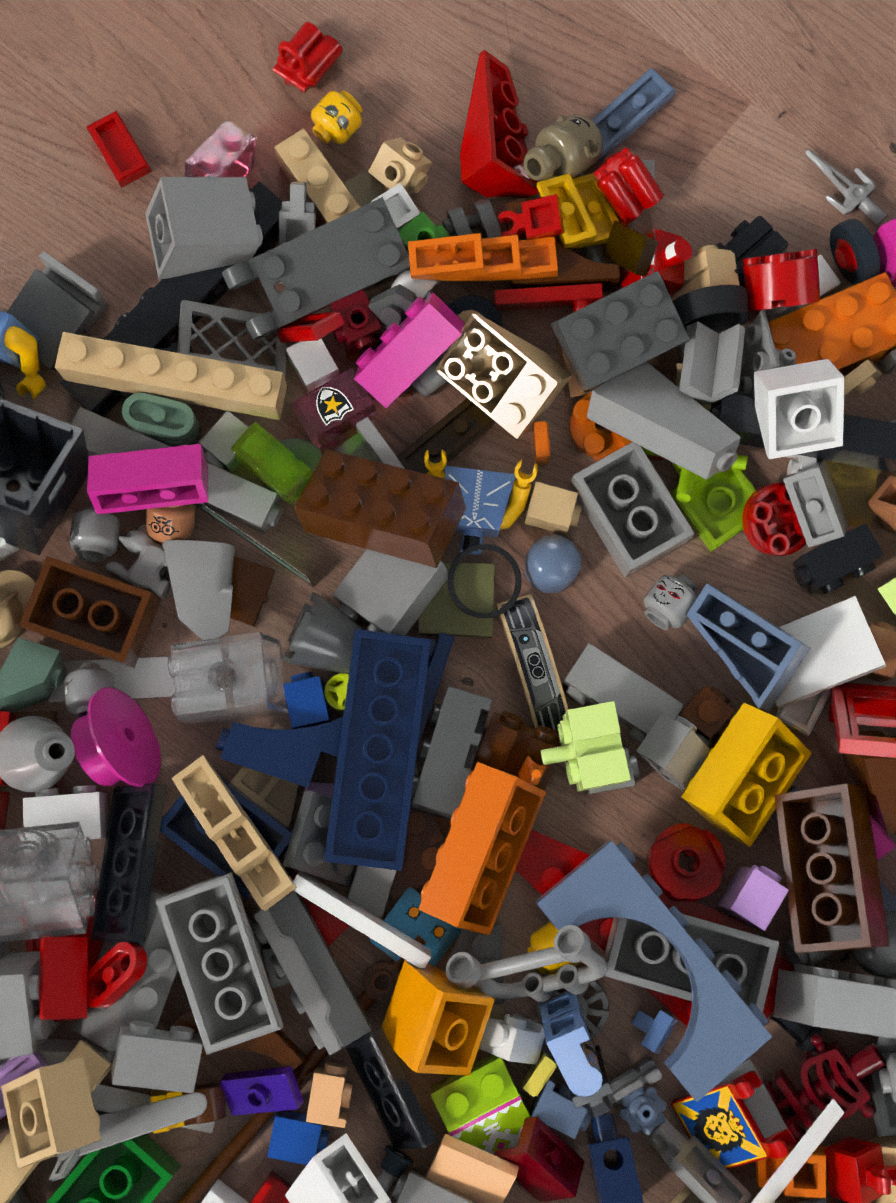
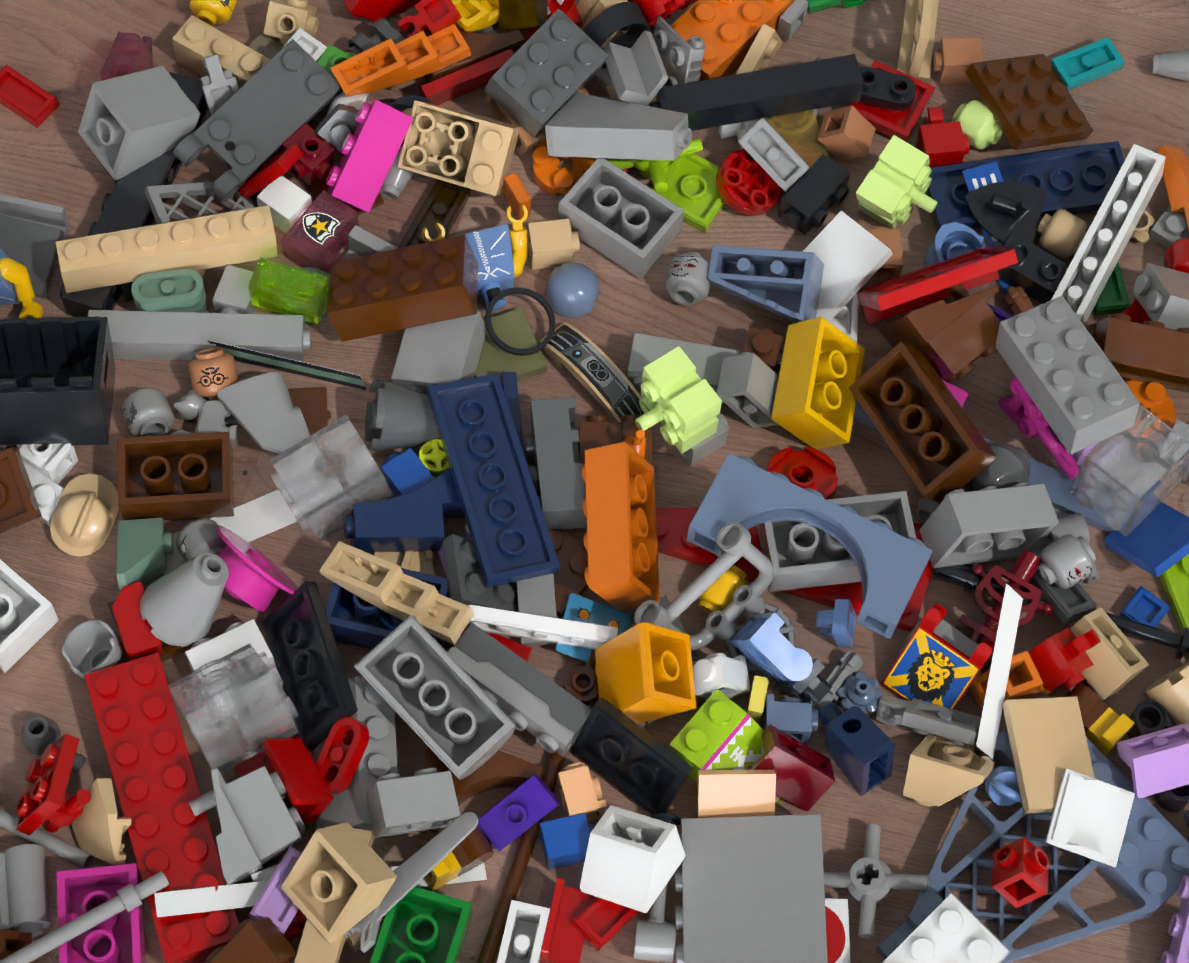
camera: 30 degrees left, 15 degrees down
dark pink brick [87,444,209,514] -> none
lavender brick [716,865,789,931] -> none
white slope [754,359,844,459] -> none

